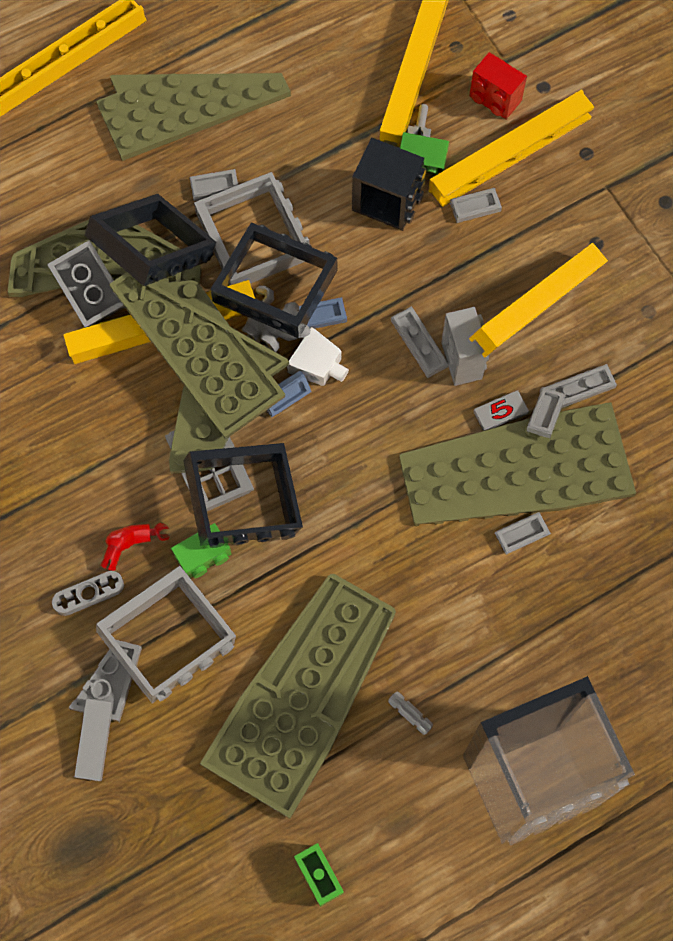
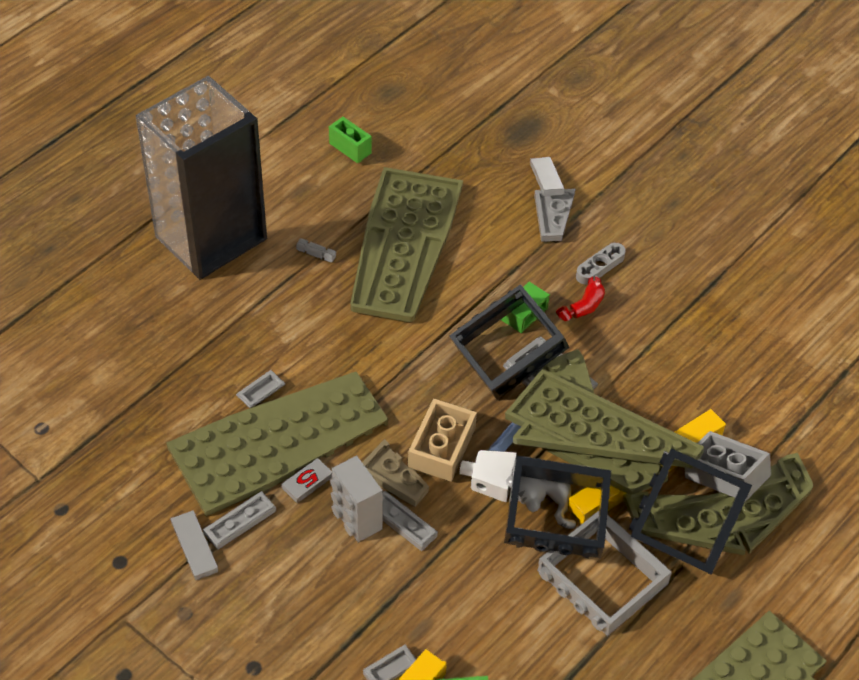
camera: 160 degrees right, 20 degrees down
light grey window [96,566,236,703] -> none
light grey tile [190,169,238,201] -> none
sand blue tile [299,297,347,329] -> none
black container [352,137,427,231] -> none
yellow tile [469,243,608,358] -> none
light grey tile [527,387,566,439] -> none
none -> light grey tile [171,511,219,581]
none -> dark tan wing [362,439,429,507]
none -> tan brick [408,398,477,482]

